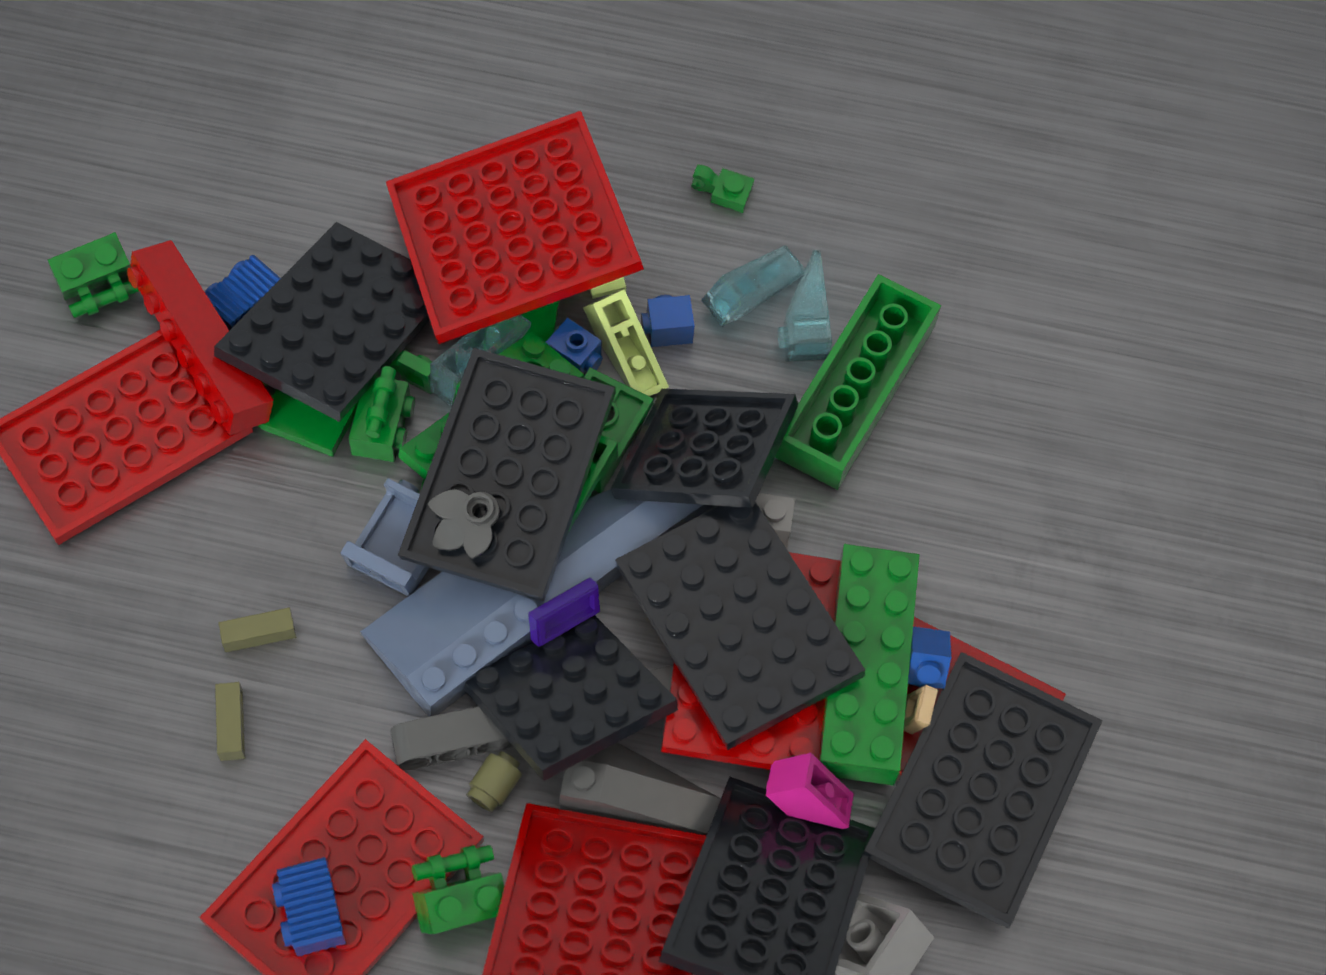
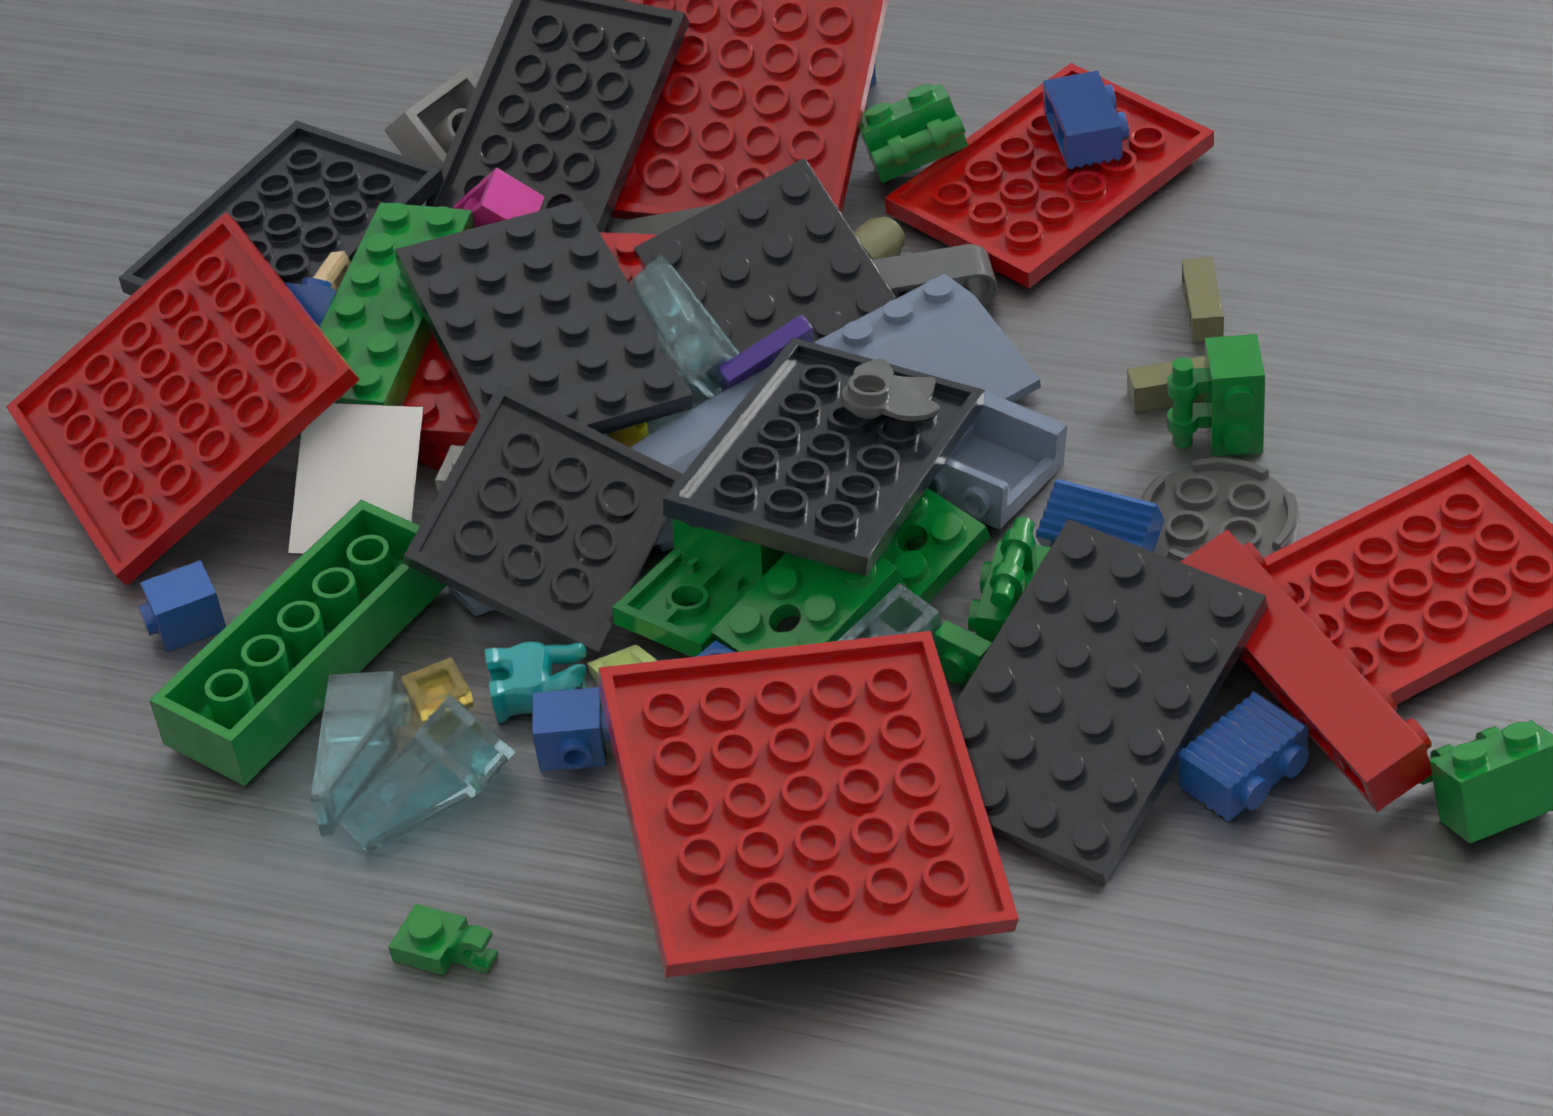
camera: 165 degrees left, 20 degrees down
none -> red plate [6,212,360,586]
none -> blue brick [138,560,226,652]
none -> white sticker [288,403,423,554]
none -> clear yellow plate [401,657,474,726]
none -> teal animal [484,641,587,724]
none -> clear light blue slope [629,254,740,398]
none -> blue brick [1036,479,1165,552]
none -> dark grey tile [1140,457,1299,562]
none -> green brick [1167,334,1265,457]

